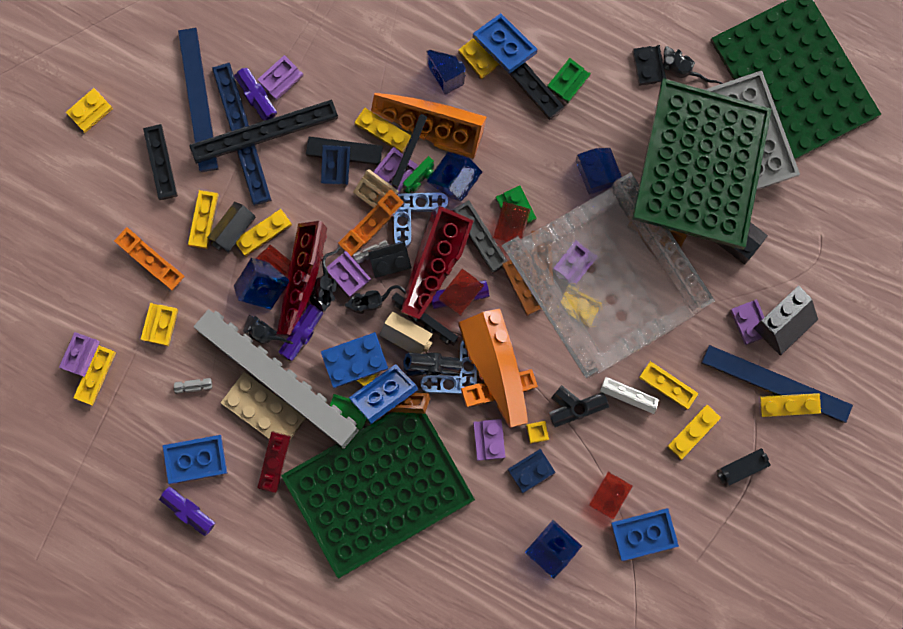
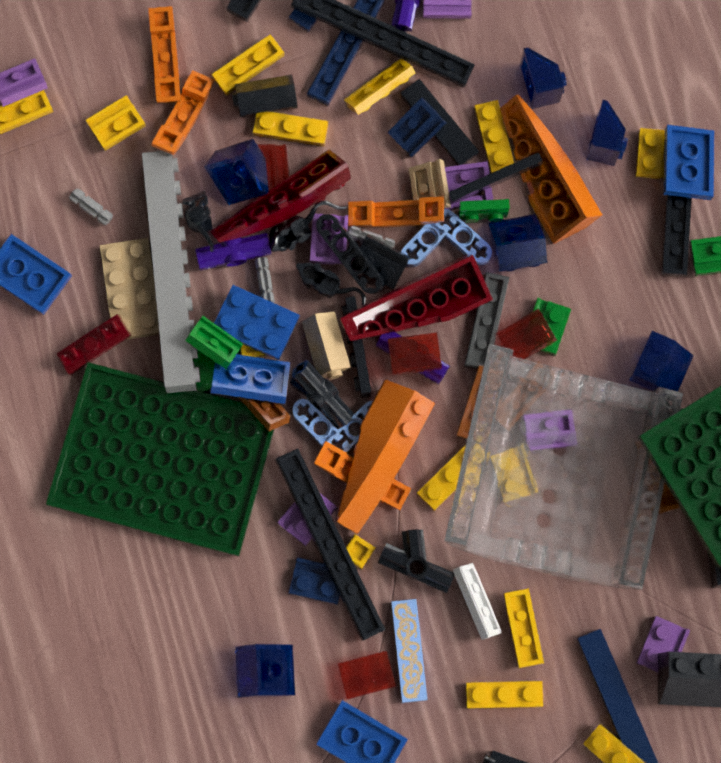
camera: 45 degrees right, 0 degrees up
none -> orange slope [151,70,214,155]
none -> green plate [185,316,243,369]
none -> light grey axle [255,257,275,303]
none -> black tile [275,448,386,641]
none -> black beam [316,214,384,294]
none -> yellow plate [344,59,415,115]
none -> tile [391,599,428,703]
none -> yellow plate [417,441,487,511]
none -> clear blue slope [520,47,567,109]

